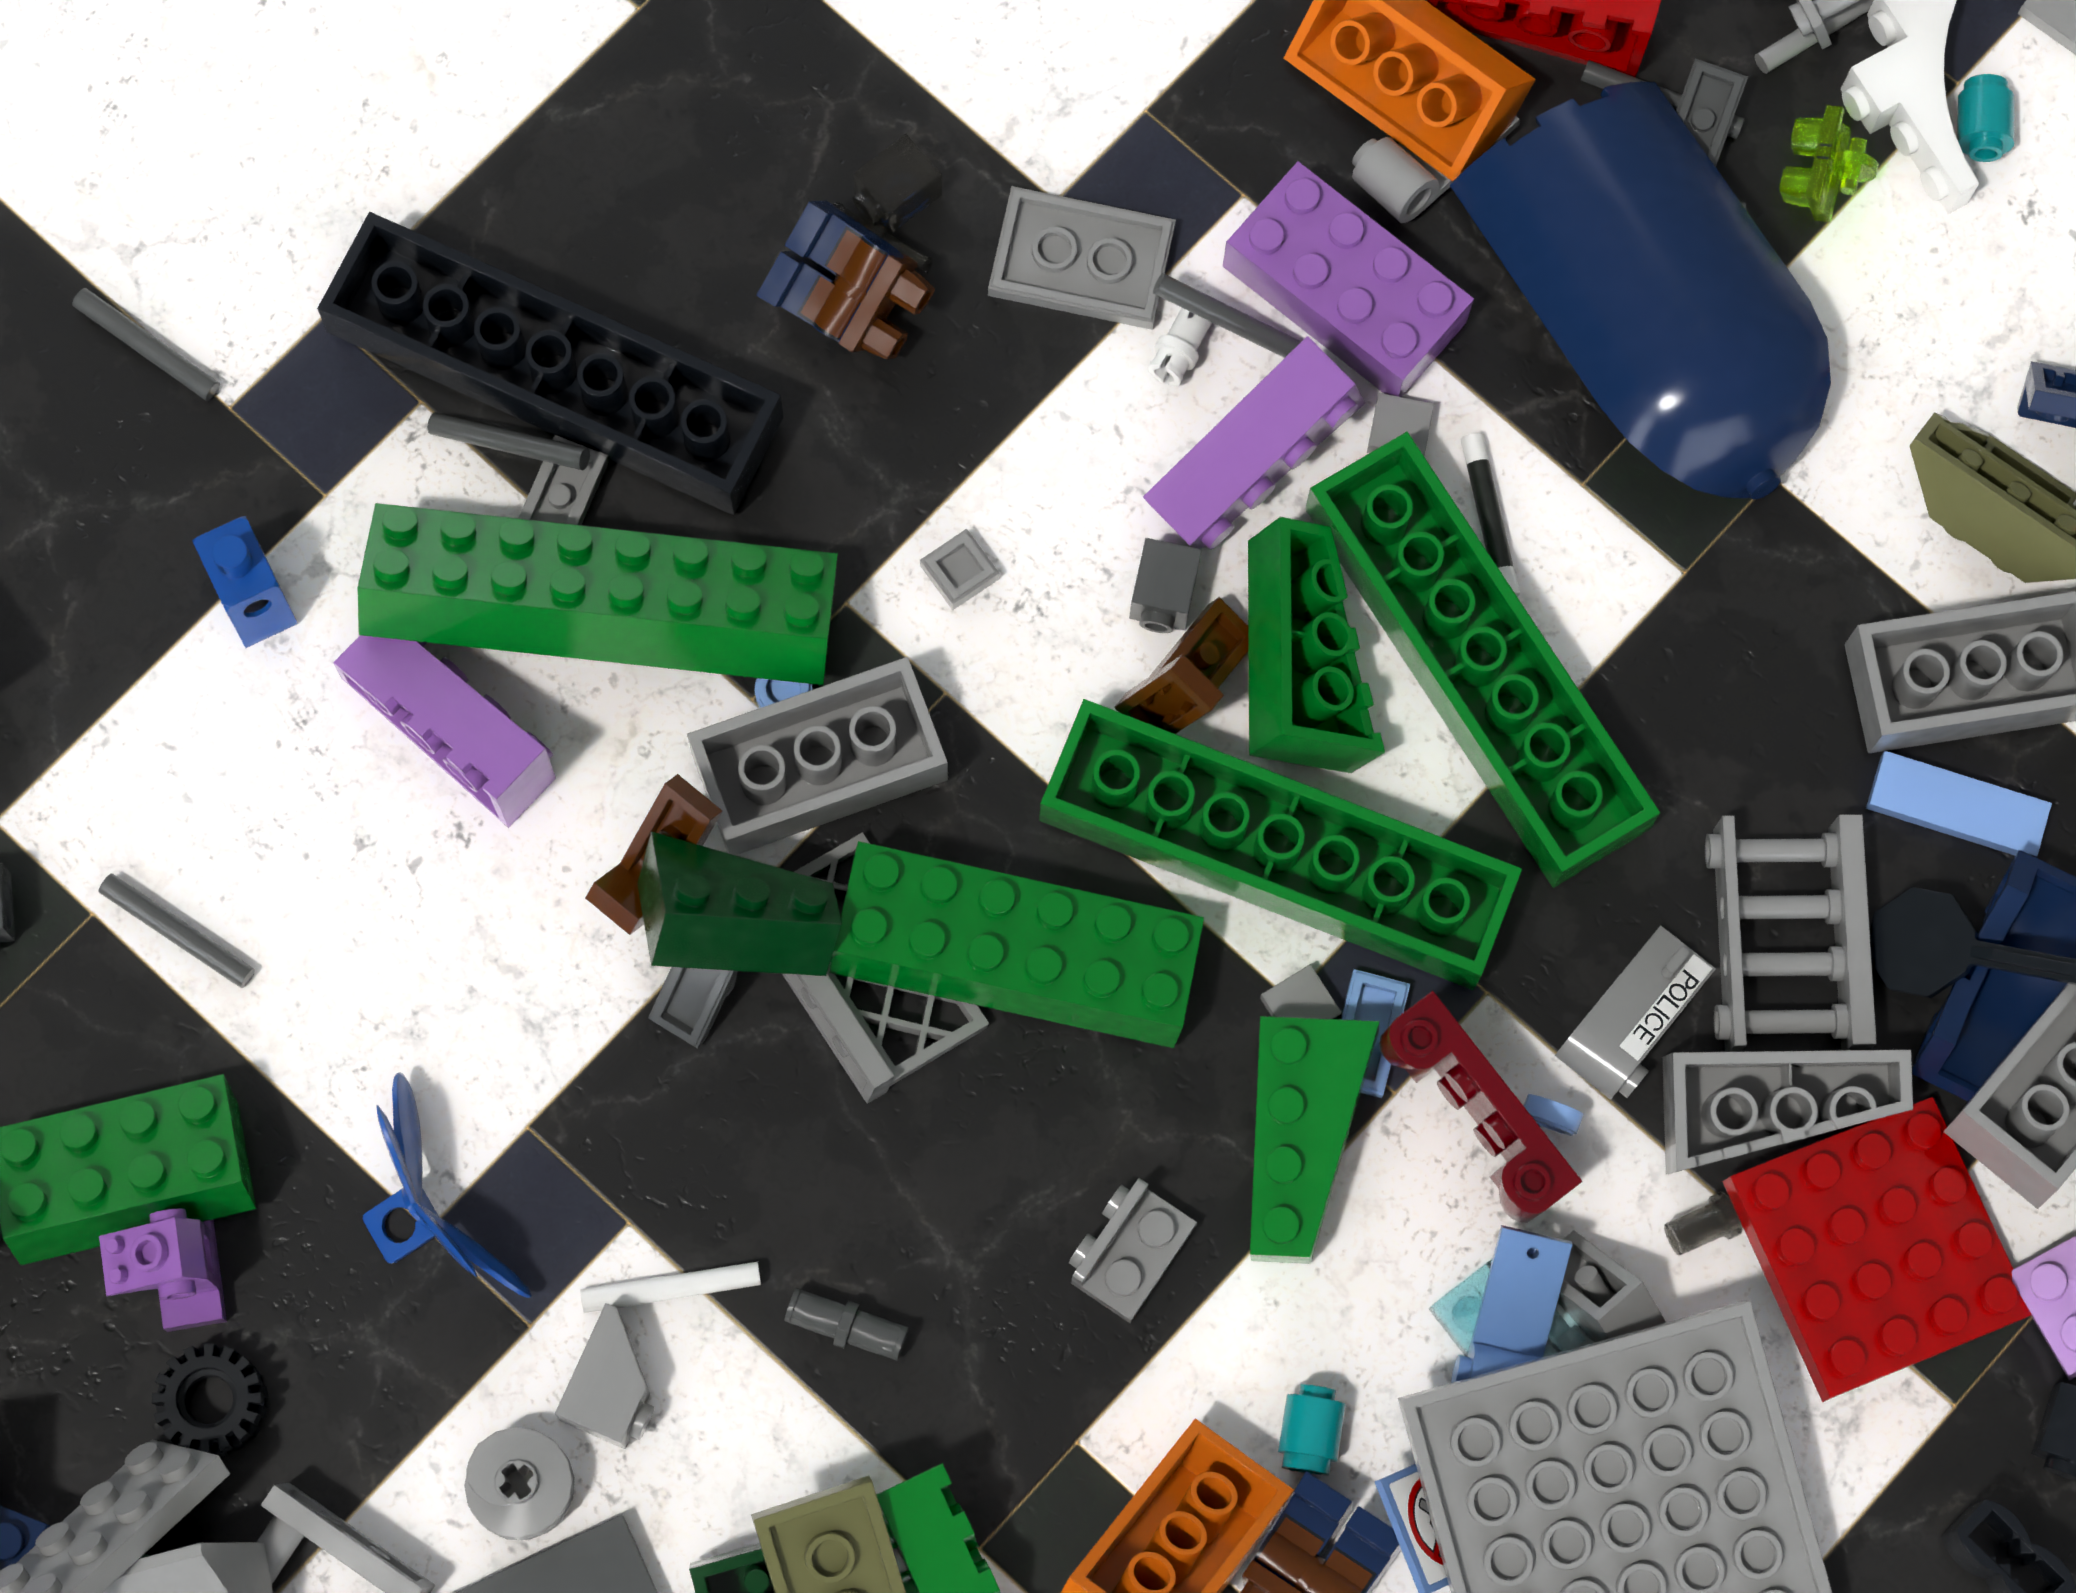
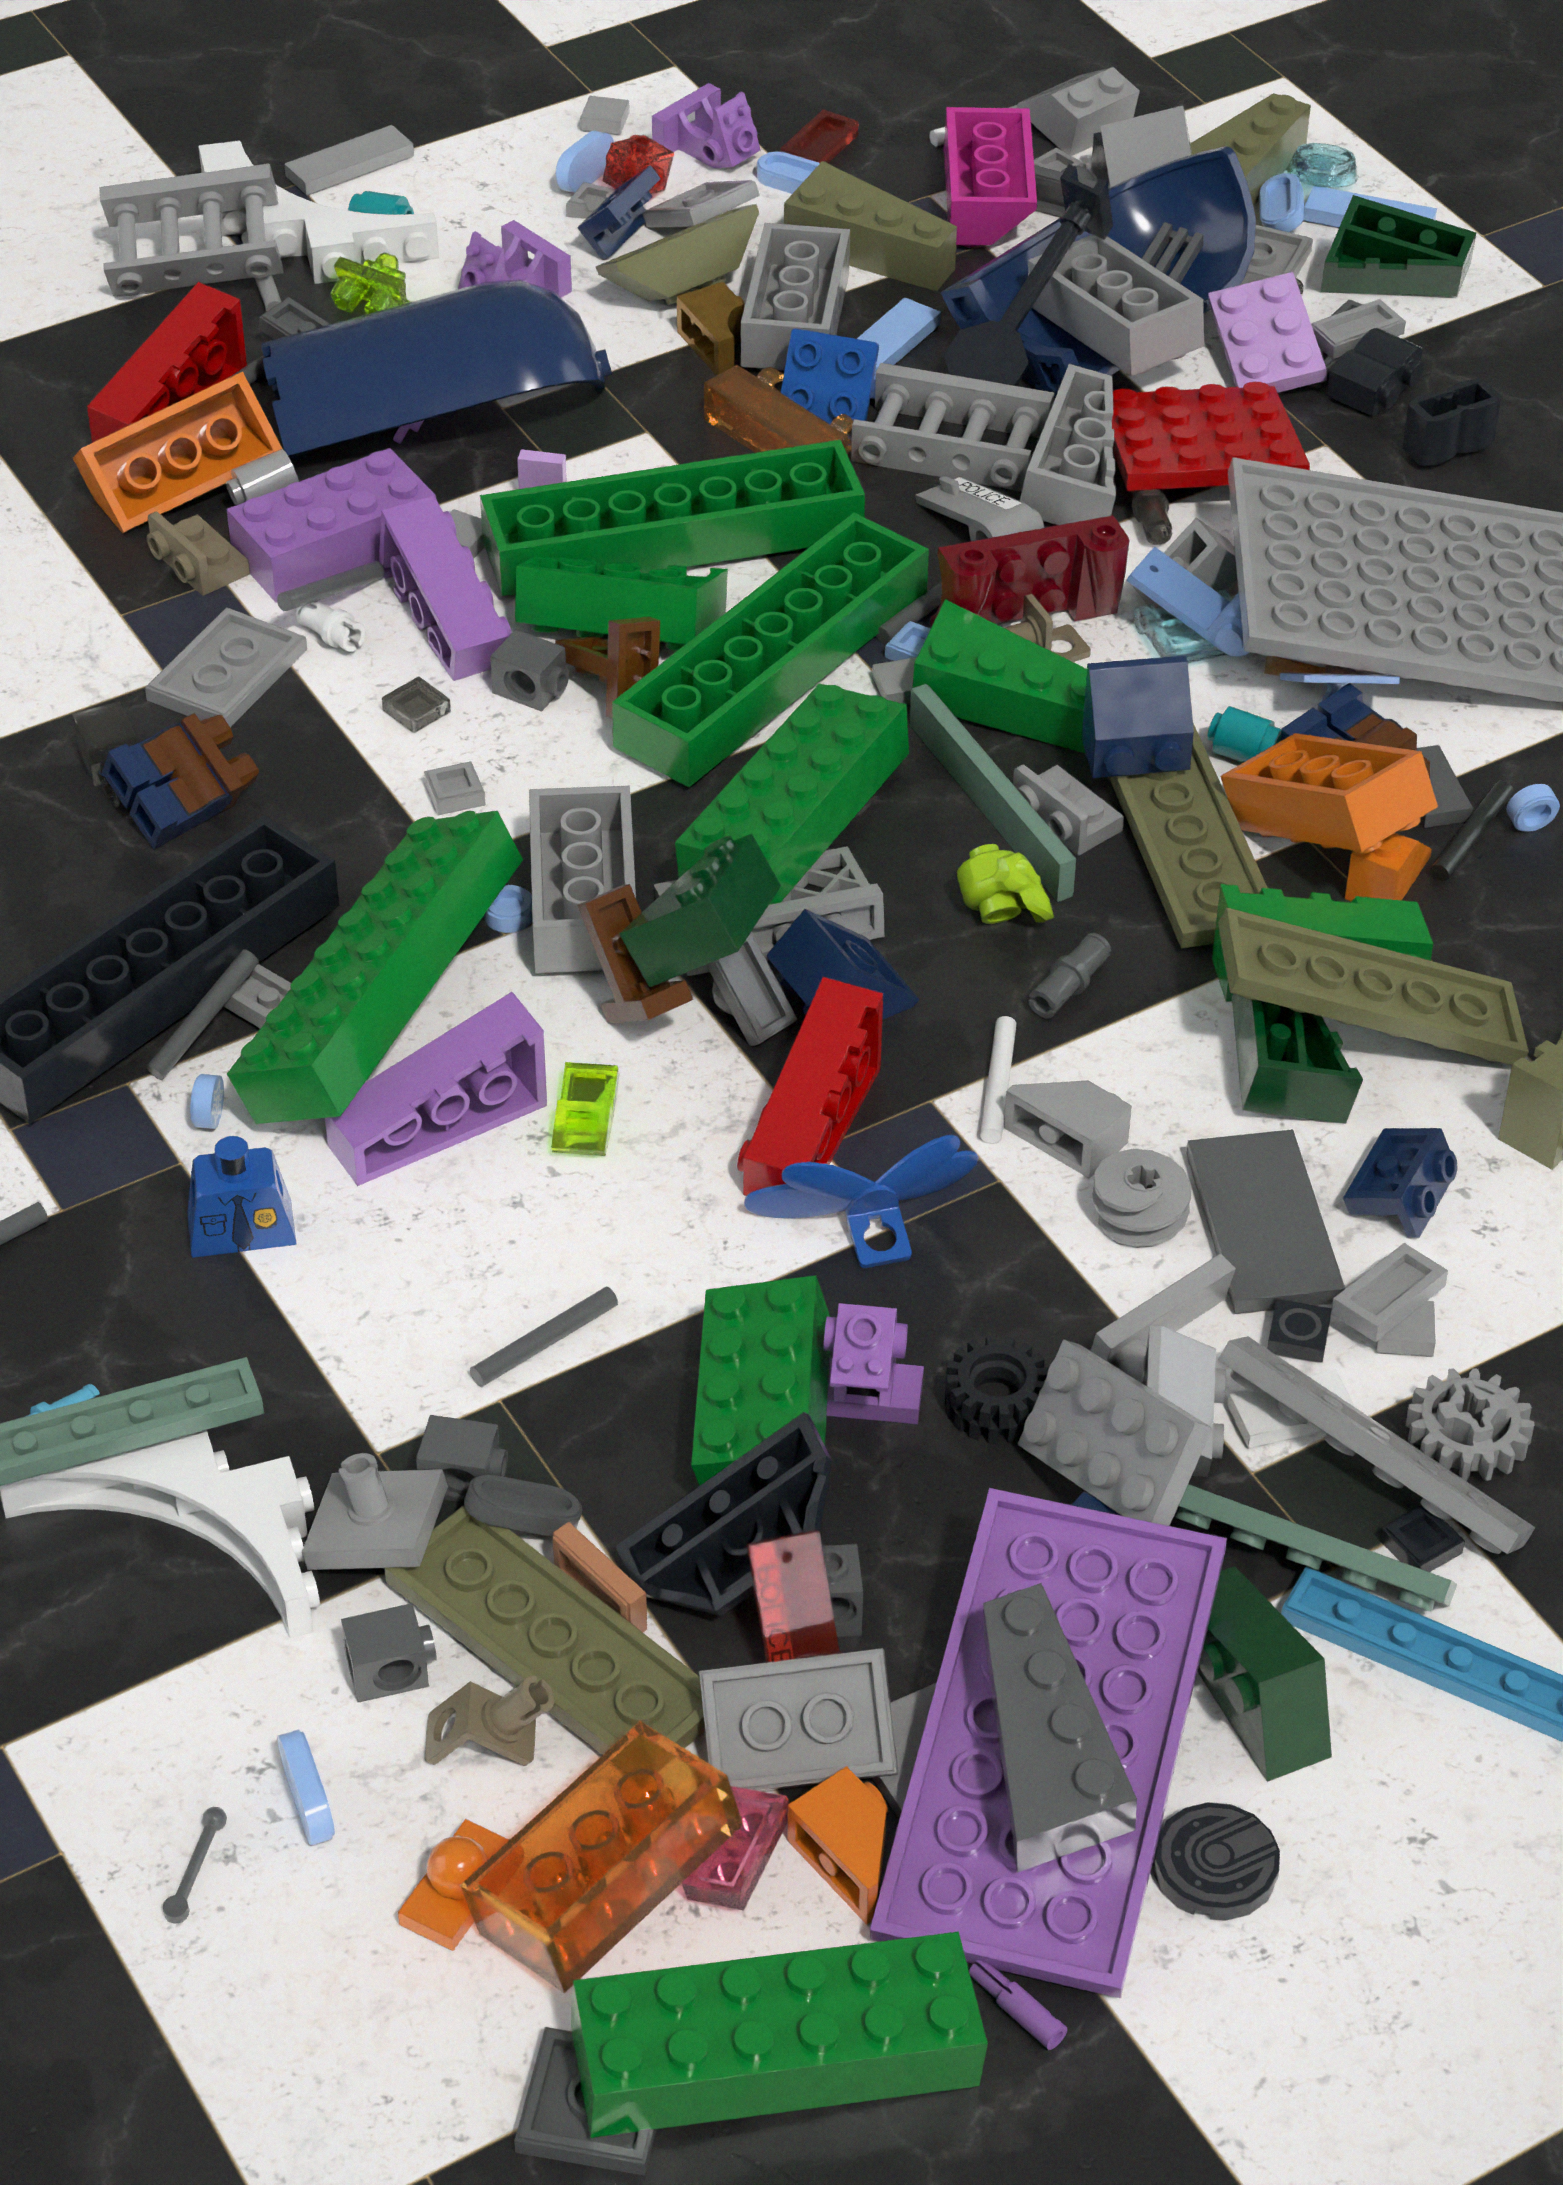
camera: 70 degrees left, 30 degrees down
none -> dark tan bracket [147,511,250,596]
none -> light blue tile [190,1074,224,1129]
none -> clear smoke tile [382,676,451,733]
none -> medium lavender tile [458,220,572,298]
none -> lavender tile [517,449,567,489]
none -> clear neon green slope [551,1062,620,1156]
none -> pearl gold arch [677,282,745,378]
none -> clear orange brick [704,365,854,455]
none -> red wedge [737,977,883,1196]
none -> dark blue slope [766,909,920,1020]
none -> blue bracket [777,329,879,430]
none -> dark grey bar [876,582,942,644]
none -> sand green tile [910,684,1076,902]
none -> lime head [957,844,1054,924]
none -> dark tan bracket [1005,594,1091,662]
none -> dark blue slope [1082,655,1194,778]
none -> olive plate [1109,723,1268,949]

